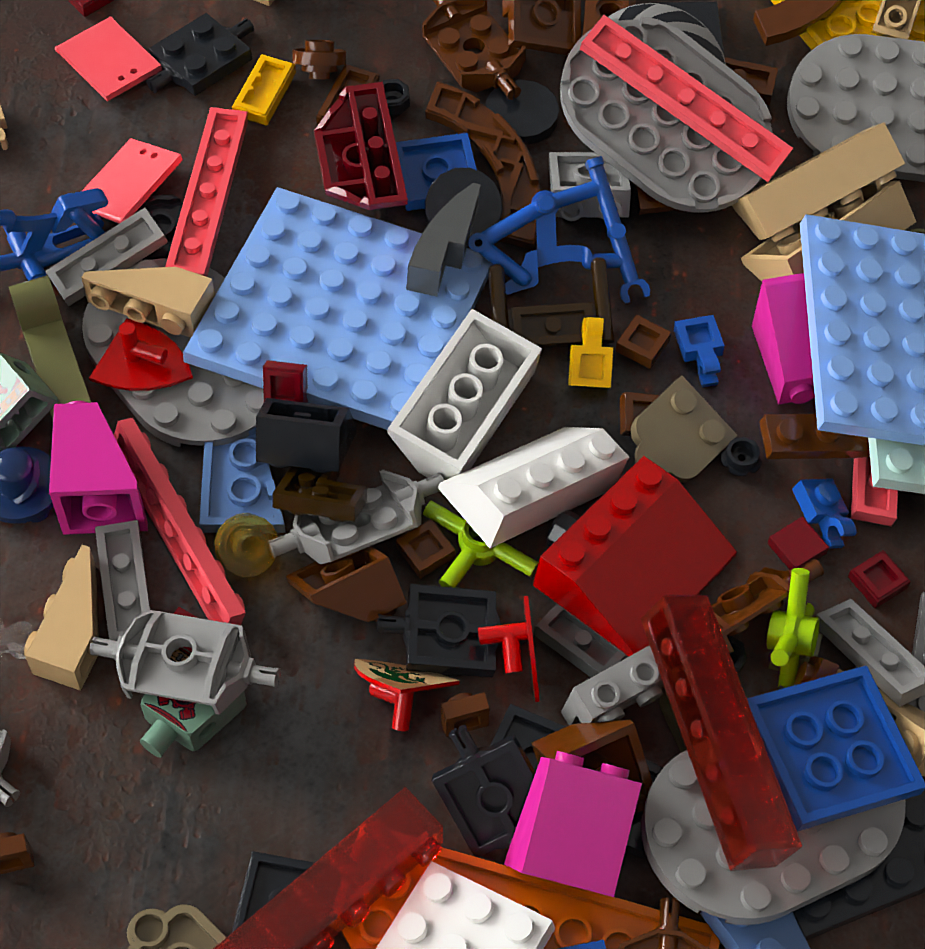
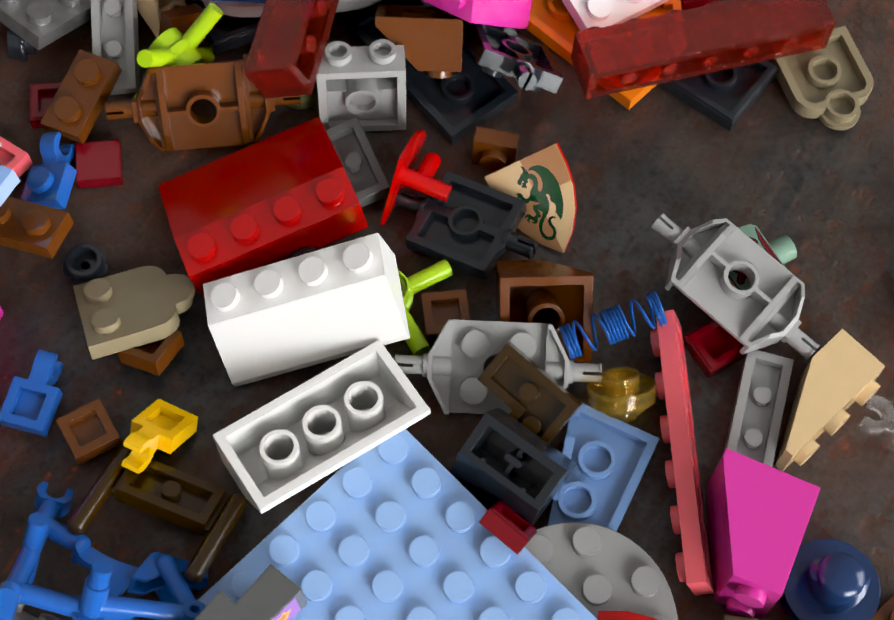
camera: 155 degrees left, 5 degrees up
none -> reddish brown plate [40,49,122,144]
none -> blue piece [559,290,667,360]

